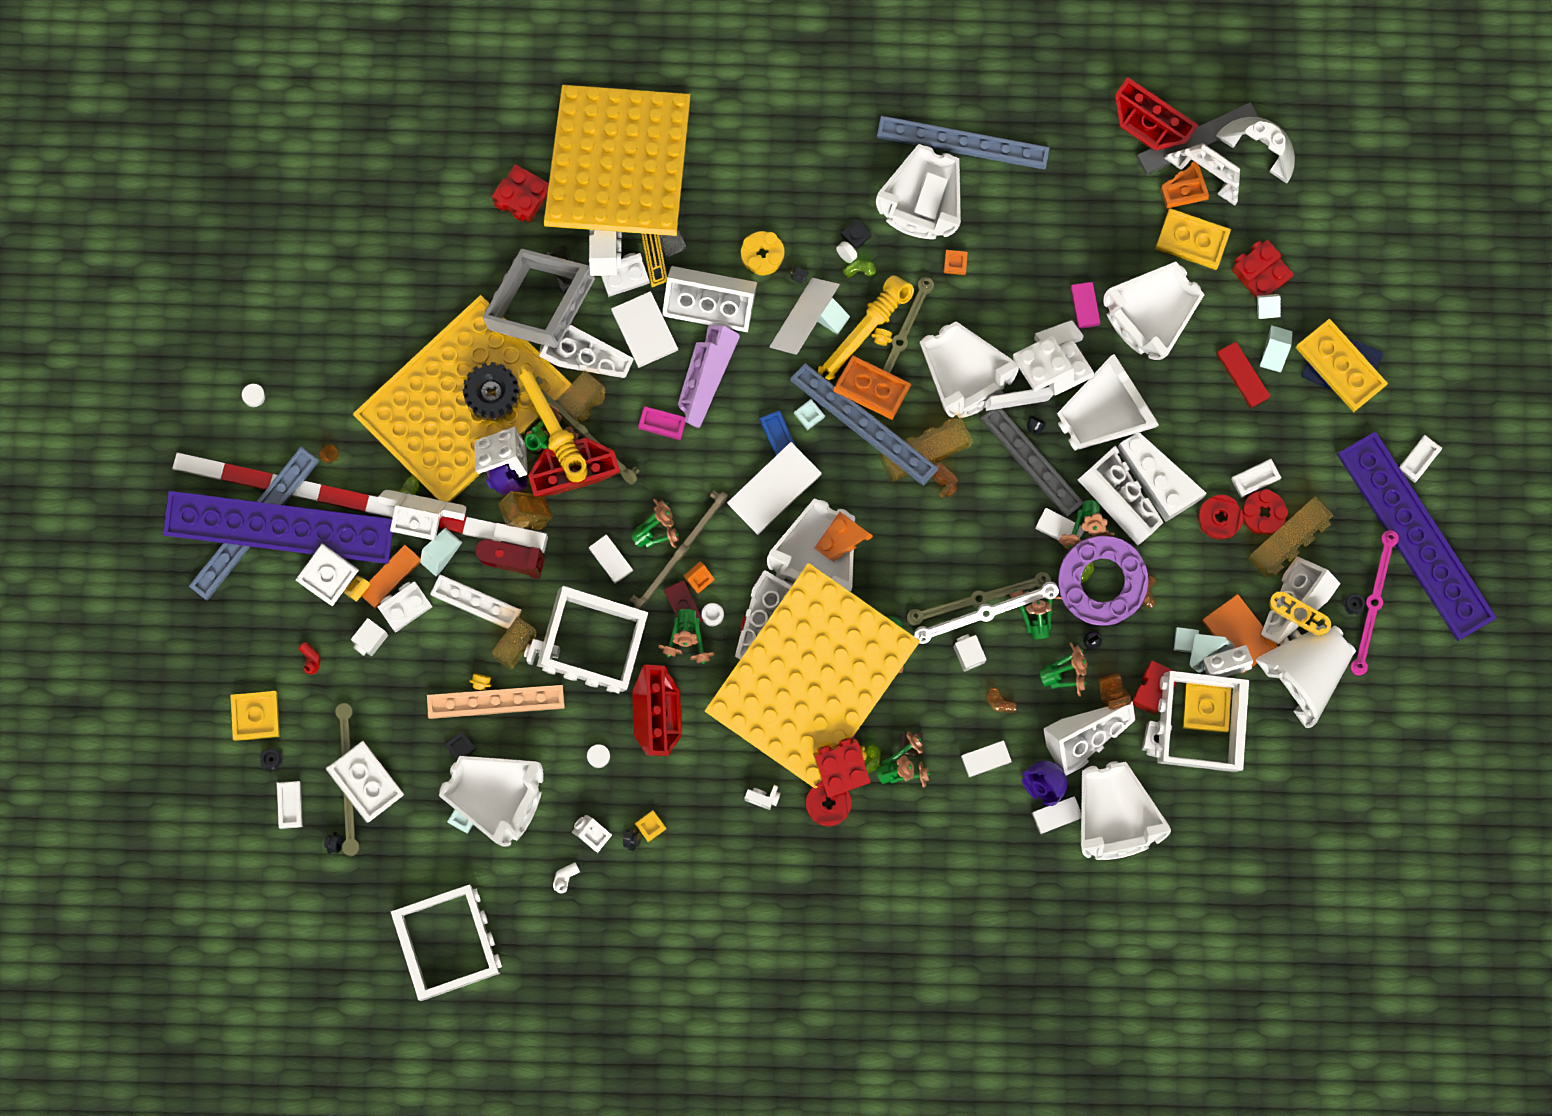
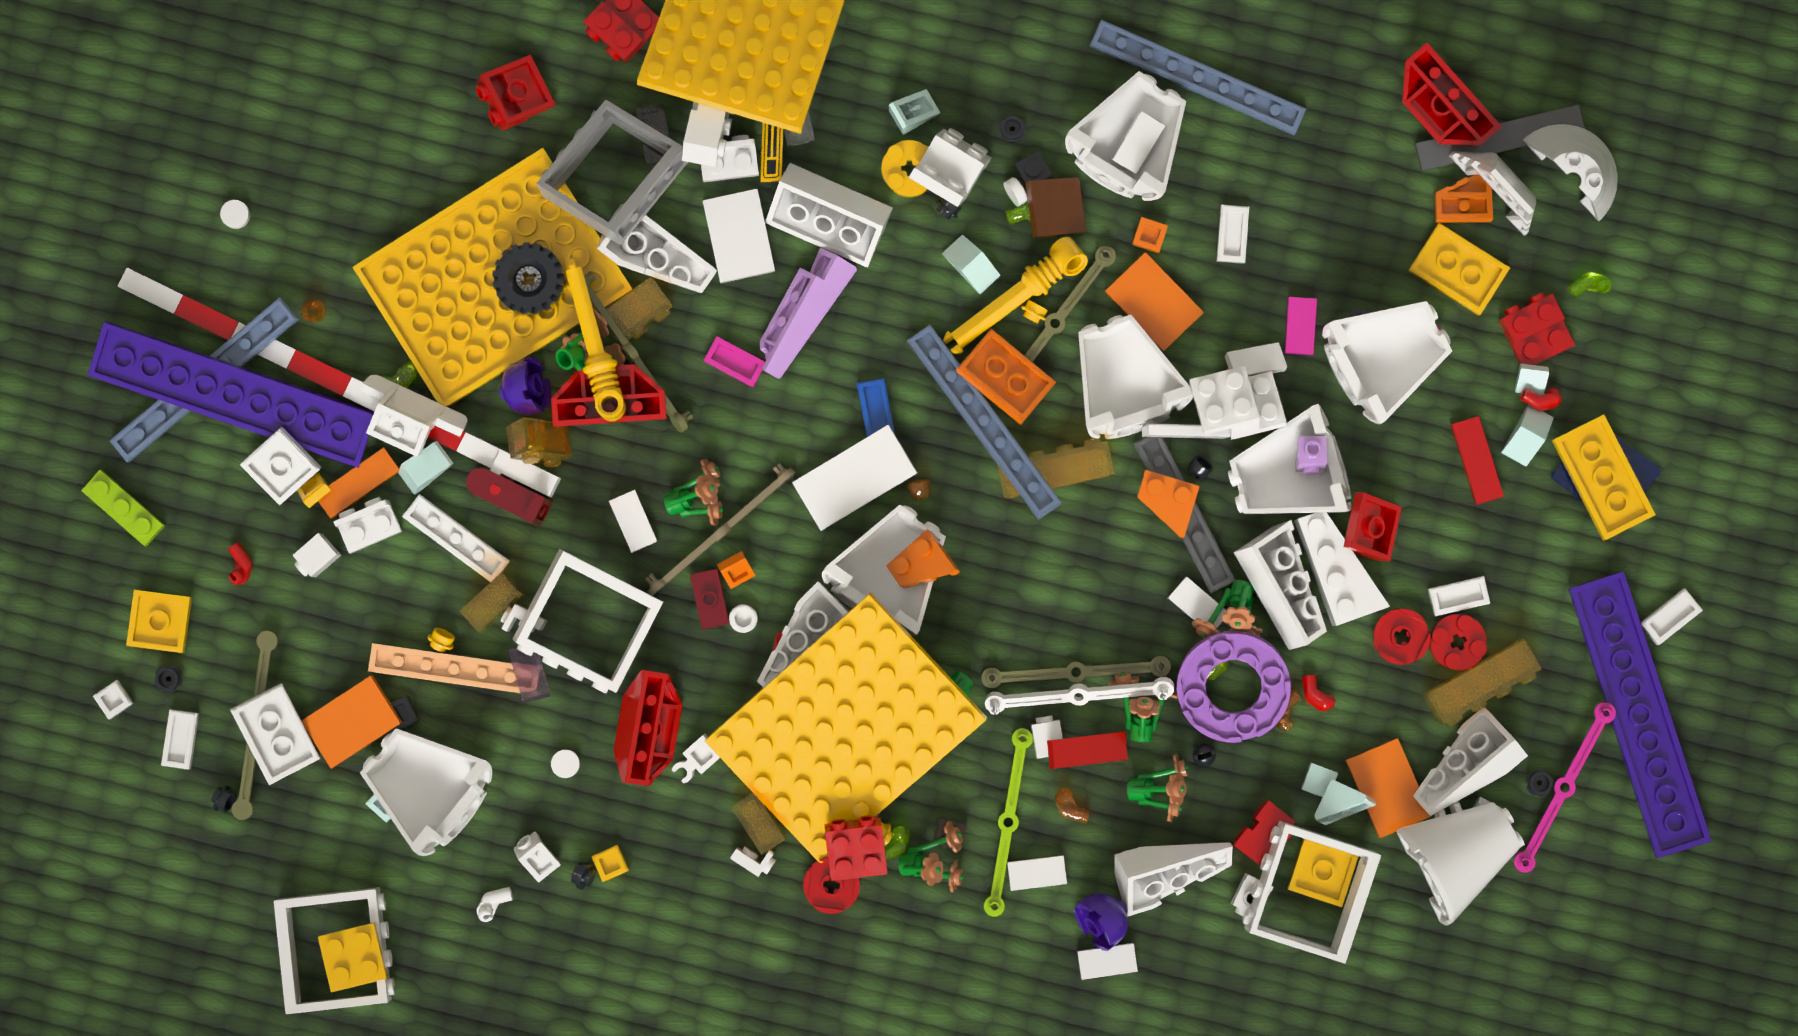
camera: 15 degrees right, 10 degrees up
white bracket [475,427,528,477] -> none
plant [658,609,715,664] -> none
white sticker [770,278,840,355] -> none
light aqua tile [794,399,825,431] -> none
clear orange bracket [933,462,959,499] -> none
white cone [1081,761,1171,860] -> none
clear orange bracket [1098,673,1131,710] -> none
white bracket [1203,645,1253,677] -> none
yellow beam [1269,592,1331,636] -> none
none -> lime plate [81,470,165,546]
none -> white tile [93,680,134,719]
none -> orange tile [301,675,403,768]
none -> yellow plate [318,922,388,992]
none -> red plate [476,55,556,131]
none -> tile [508,648,550,703]
none -> white plate [672,734,720,783]
none -> clear yellow brick [731,791,787,855]
none -> light aqua slope [889,89,940,135]
none -> clear orange hinge [907,479,931,500]
none -> white bracket [909,128,992,207]
none -> lime piece [984,728,1033,917]
none -> black plate [998,115,1026,142]
none -> reddish brown tile [1025,177,1086,238]
none -> red tile [1047,732,1128,769]
none -> orange tile [1105,252,1204,352]
none -> orange wing [1137,470,1200,538]
none -> white tile [1216,205,1249,264]
none -> lavender bracket [1295,436,1327,476]
none -> red arm [1302,674,1335,711]
none -> red plate [1343,492,1402,562]
none -> red arm [1519,388,1562,411]
none -> clear neon green arm [1567,272,1612,298]

